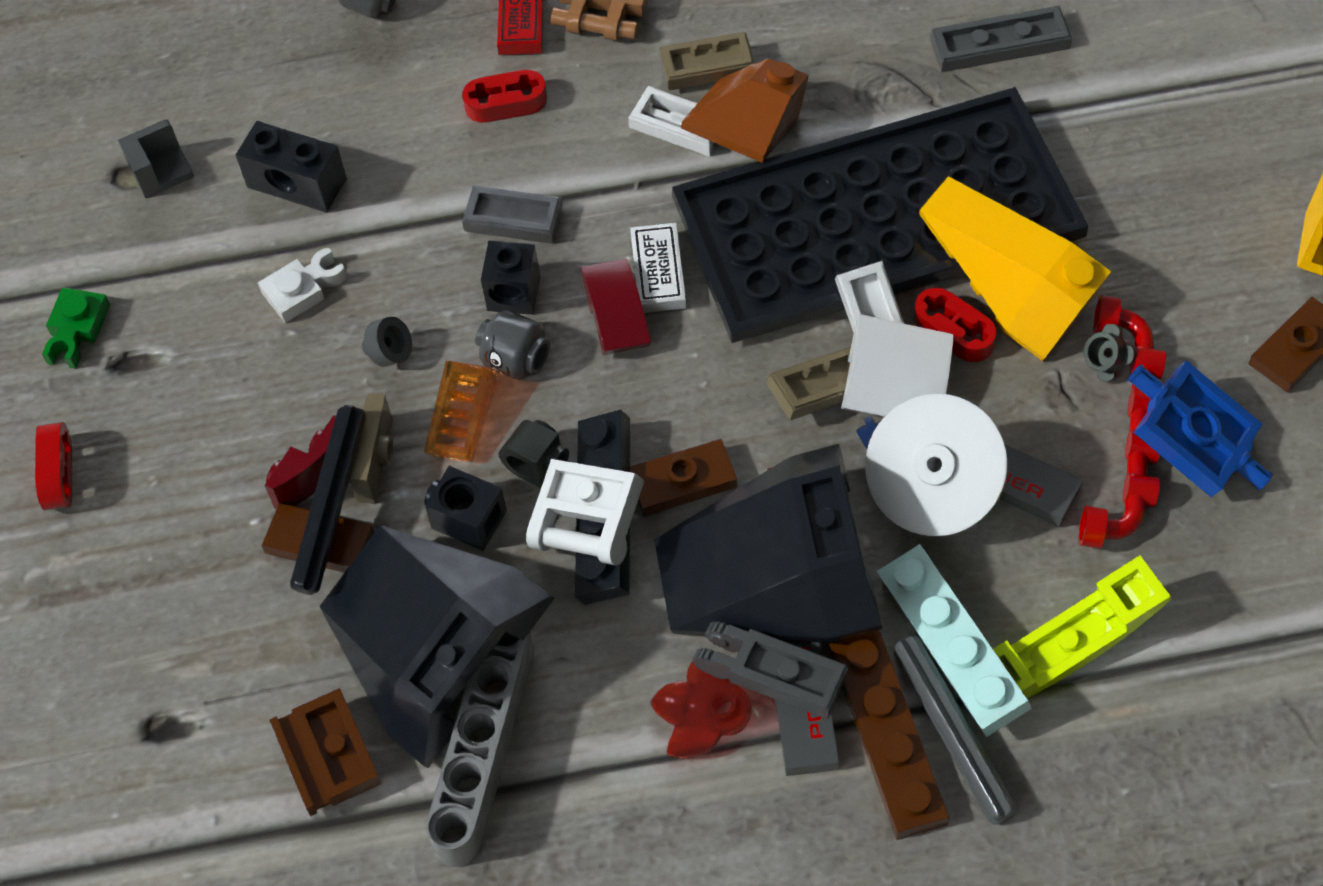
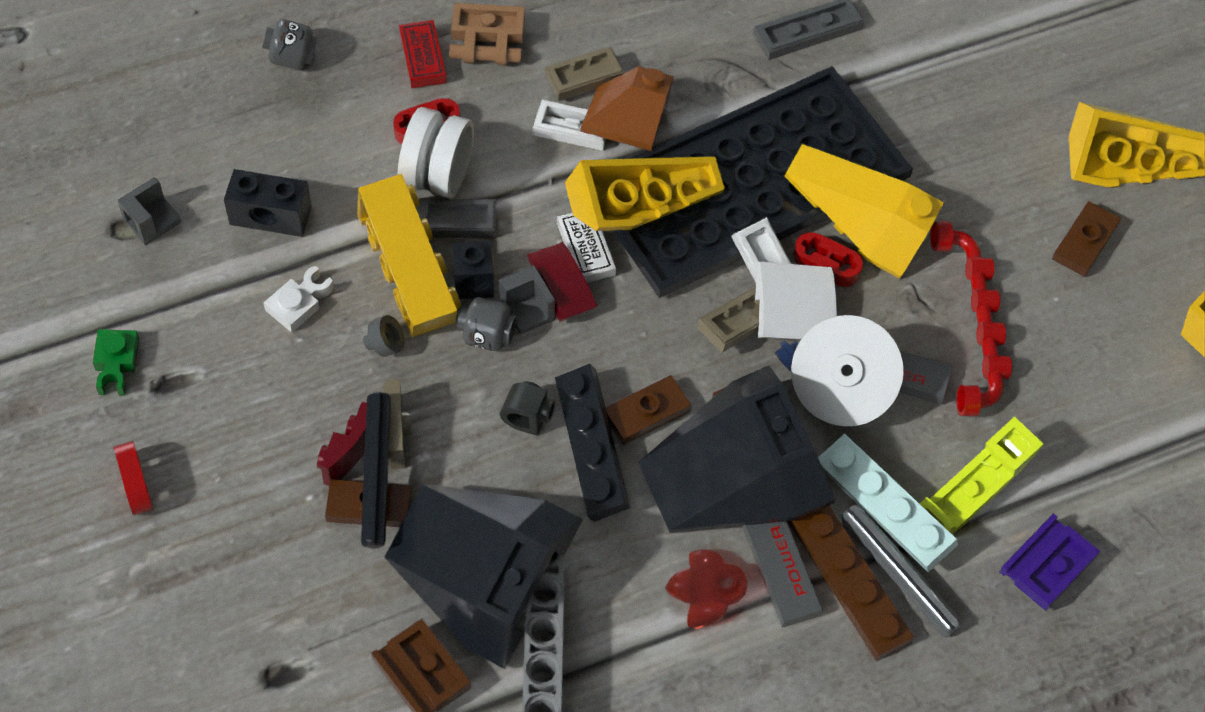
camera: 20 degrees left, 0 degrees up
clear orange slope [424,360,497,463] -> none
black brick [424,466,507,551] -> none
white plate [526,459,644,565] -> none
dark grey hinge [692,621,848,719] -> none
pearl dark grey plate [1083,324,1136,382] -> none
blue plate [1127,360,1273,497] -> none
none -> yellow wedge [357,173,461,338]
none -> white wheel [397,107,474,200]
none -> dark grey panel [499,265,555,334]
none -> yellow wedge [565,157,725,231]
none -> dark purple plate [999,513,1100,611]

